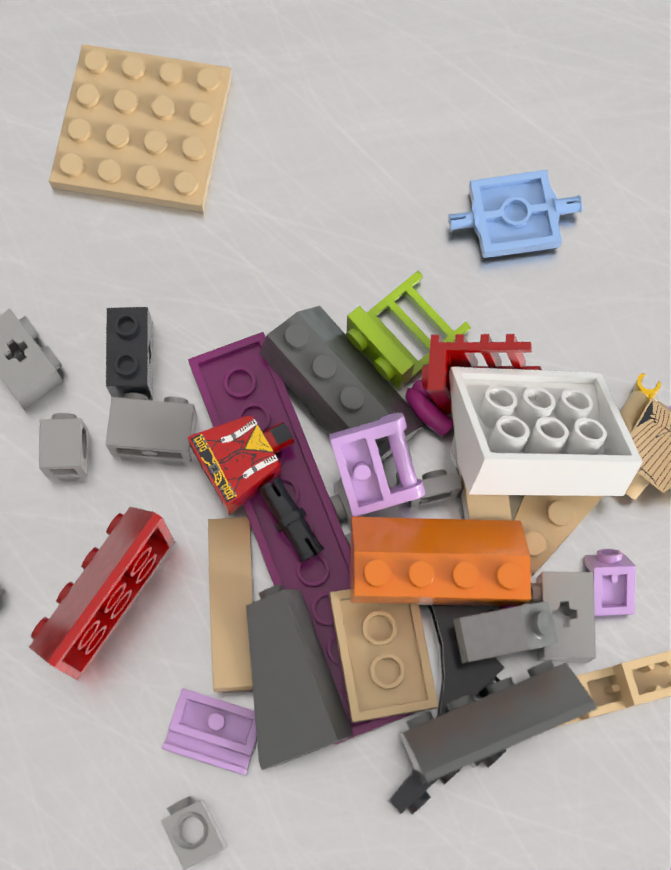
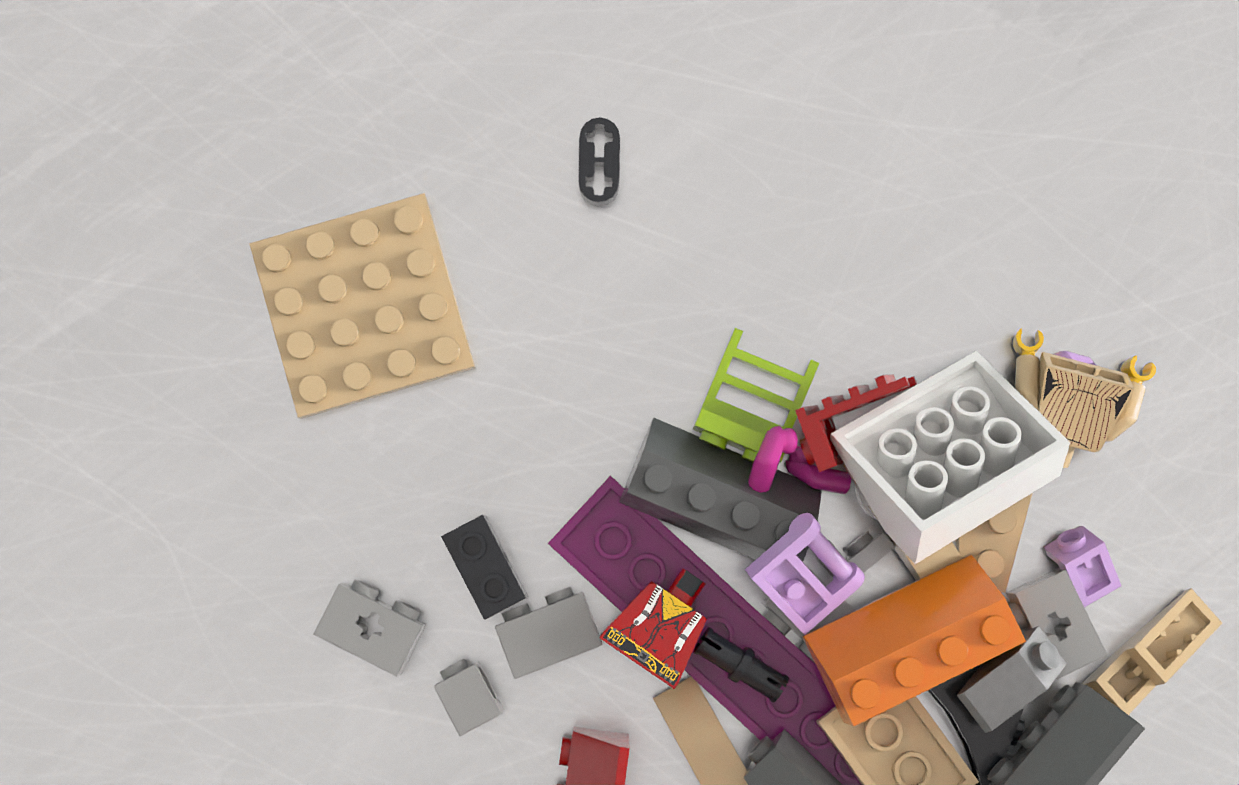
camera: 25 degrees left, 10 degrees up
light blue plate [448,170,583,258] -> none
none -> black beam [578,117,620,206]
none -> dark pink arm [748,425,798,493]

